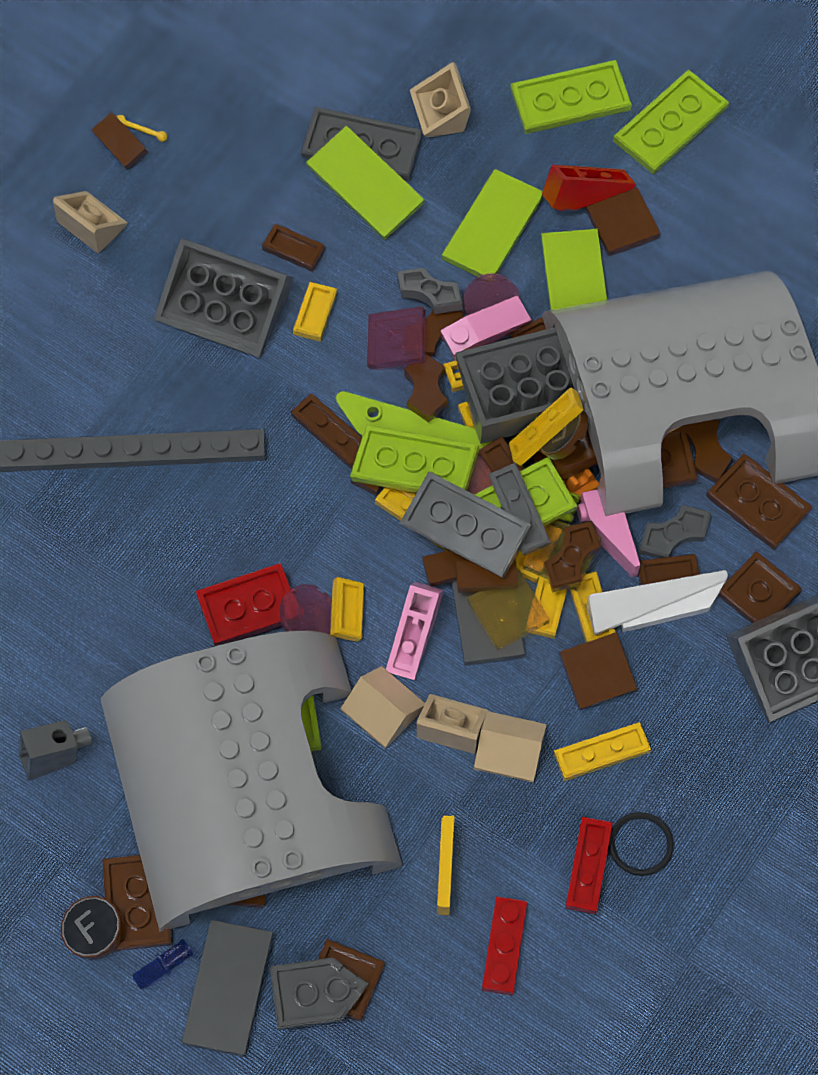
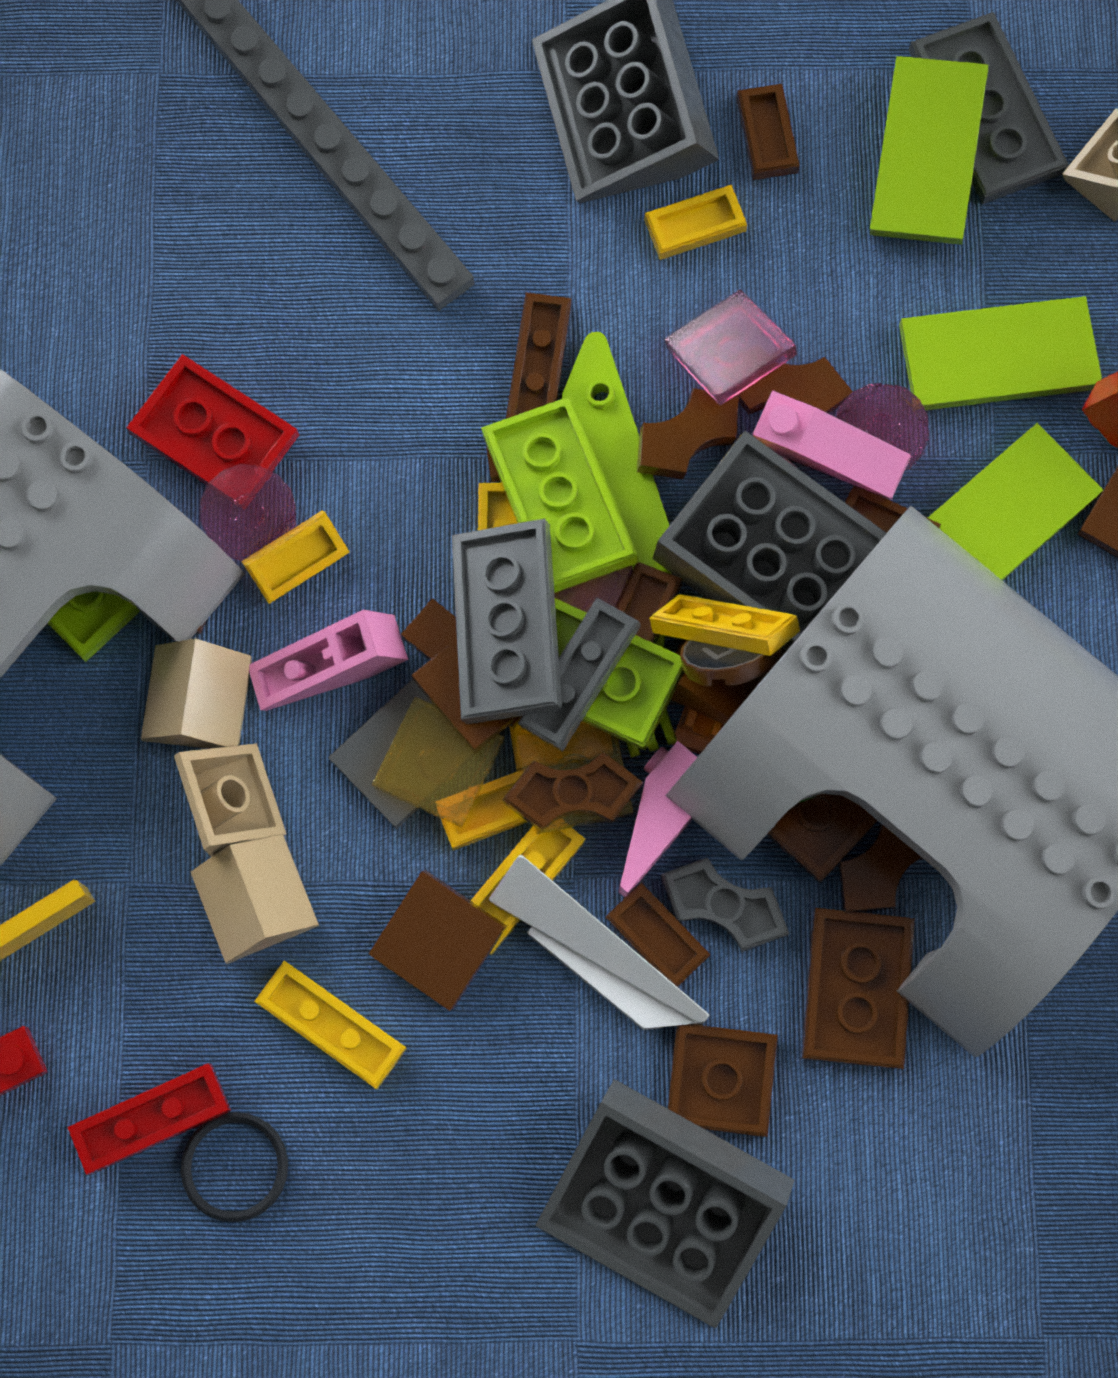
camera: 55 degrees right, 10 degrees up
dark grey tile [397,268,463,314] -> none

